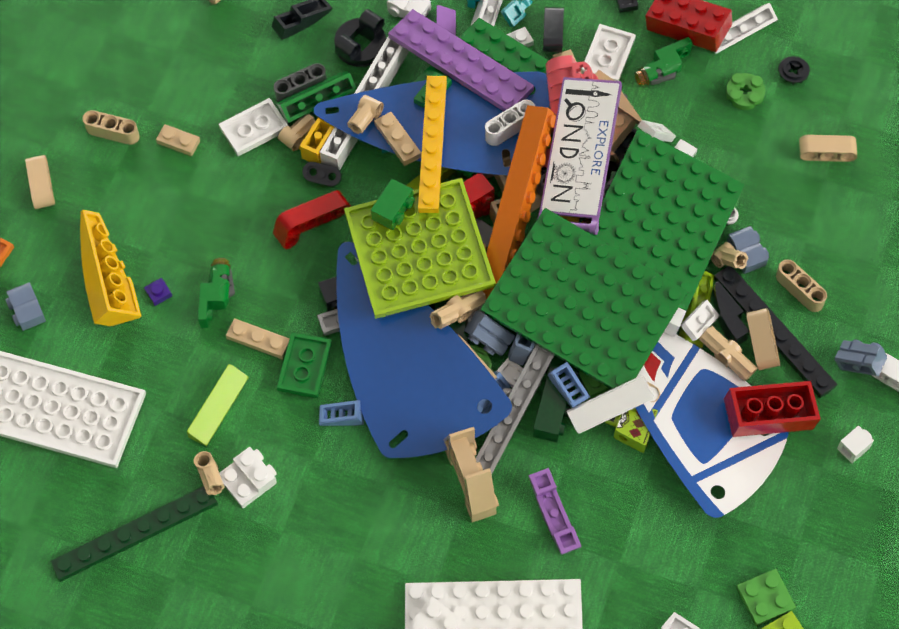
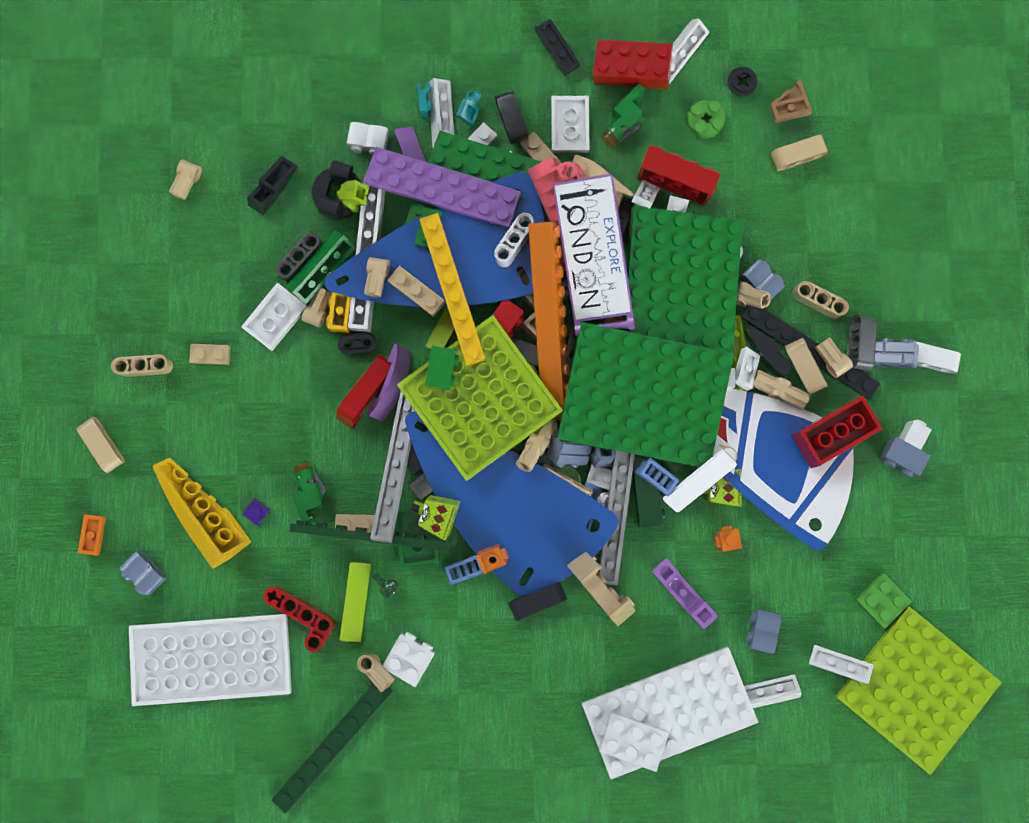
camera: 25 degrees left, 20 degrees up
none -> red beam [263,586,335,652]
none -> dark green plate [289,520,449,550]
none -> lime piece [337,180,369,212]
none -> medium lavender slope [366,344,410,422]
none -> light grey plate [370,391,415,543]
none -> clear green plate [372,572,398,598]
none -> lime torso [411,495,461,540]
none -> orange brick [476,543,509,574]
none -> black beam [508,582,567,621]
none -> red brick [637,146,721,206]
none -> orange brick [714,526,742,552]
none -> sand blue brick [745,609,782,654]
none -> medium nougat wing [769,80,812,123]
none -> tan piece [815,337,853,378]
none -> dark grey beam [848,314,877,371]
none -> sand blue brick [879,436,931,478]

